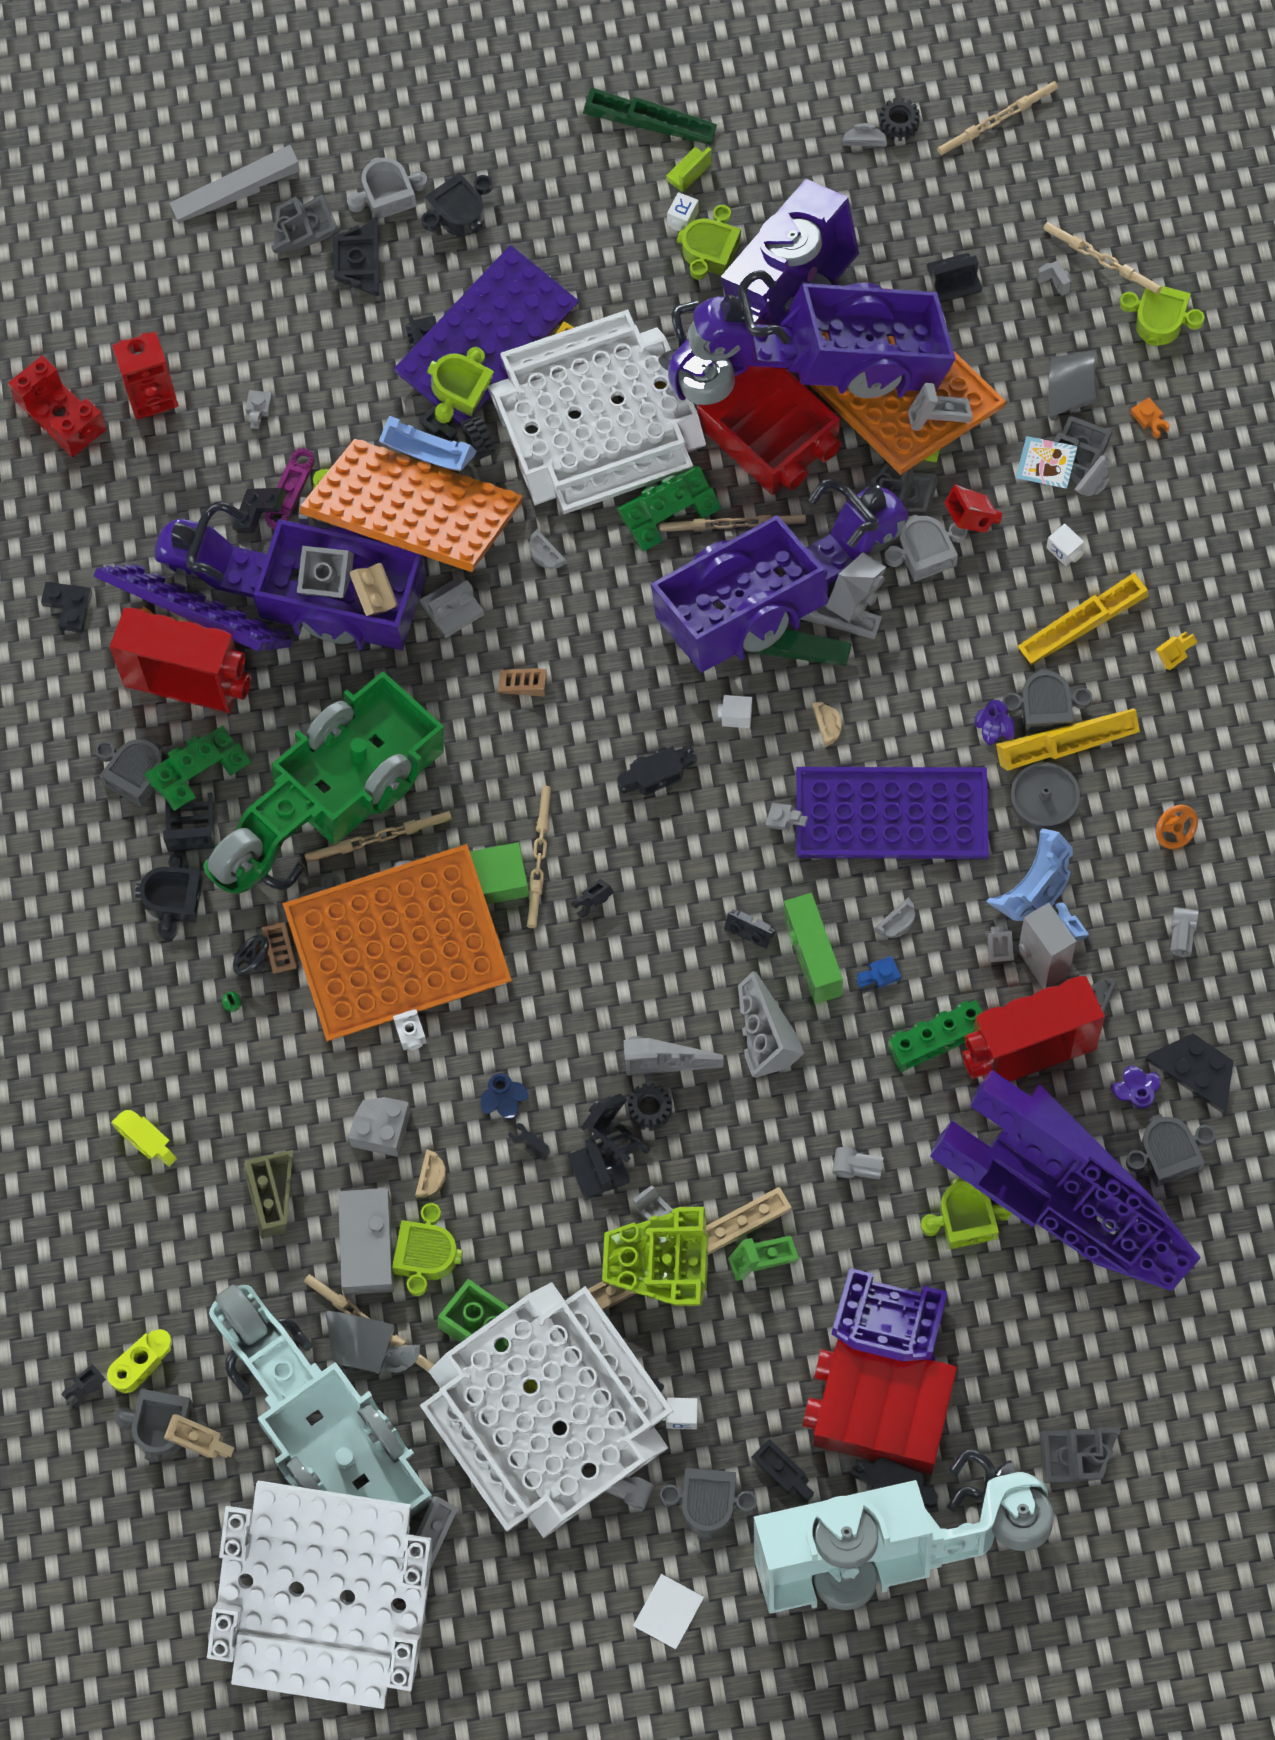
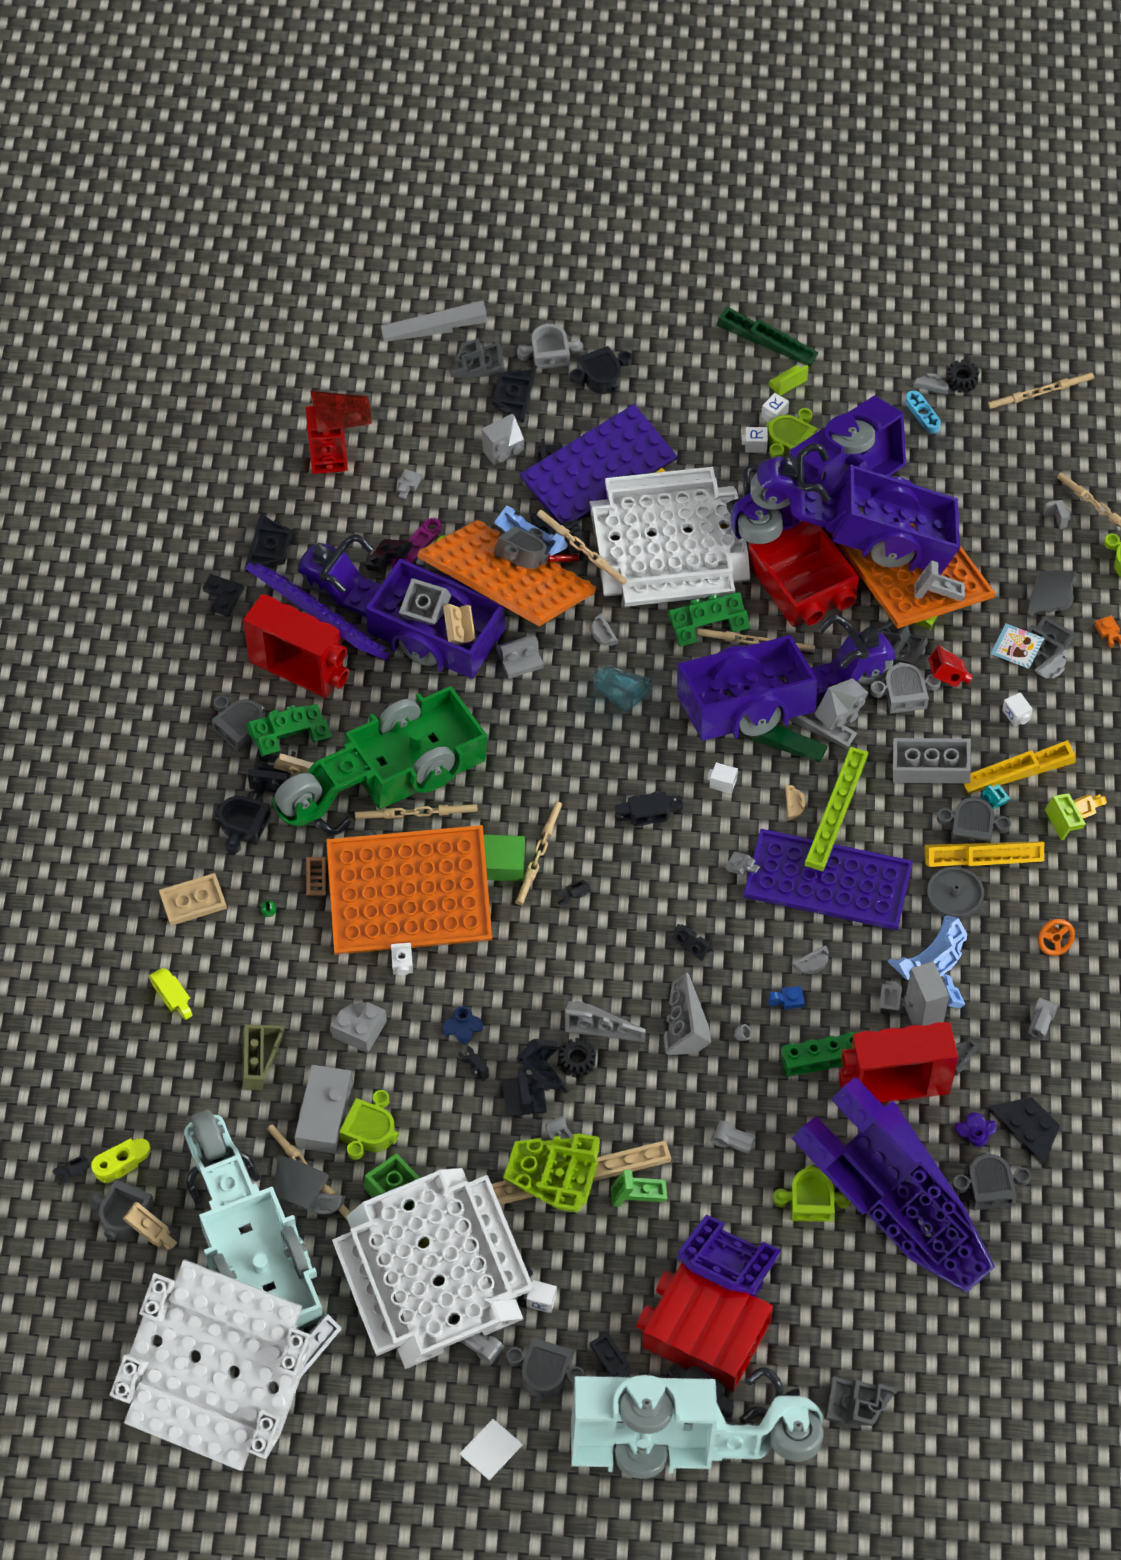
camera: 10 degrees right, 10 degrees down
red plate [8,355,107,458] -> none
black piece [233,934,269,976] -> none
tan tile [415,1149,446,1198] -> none
lime piece [427,347,494,423] -> none
medium nougat slope [498,668,547,697] -> none
bright green brick [784,893,843,1004] -> none
black bracket [927,253,982,303] -> none
dark purple plate [974,700,1015,746] -> none
none -> tan plate [159,873,227,926]
none -> black wing [244,512,293,573]
none -> tan plate [274,754,314,775]
none -> clear red wedge [311,391,372,433]
none -> light grey slope [482,414,524,465]
none -> dark grey piece [494,526,548,569]
none -> tan piece [537,510,627,585]
none -> red wheel [547,554,579,562]
none -> clear light blue slope [593,665,652,713]
none -> light grey hinge [734,1024,752,1041]
none -> white brick [742,427,768,453]
none -> lime plate [805,747,869,871]
none -> light grey brick [893,738,971,783]
none -> medium azure beam [906,391,941,434]
none -> teal bracket [980,784,1011,809]
none -> lime panel [1045,793,1086,840]

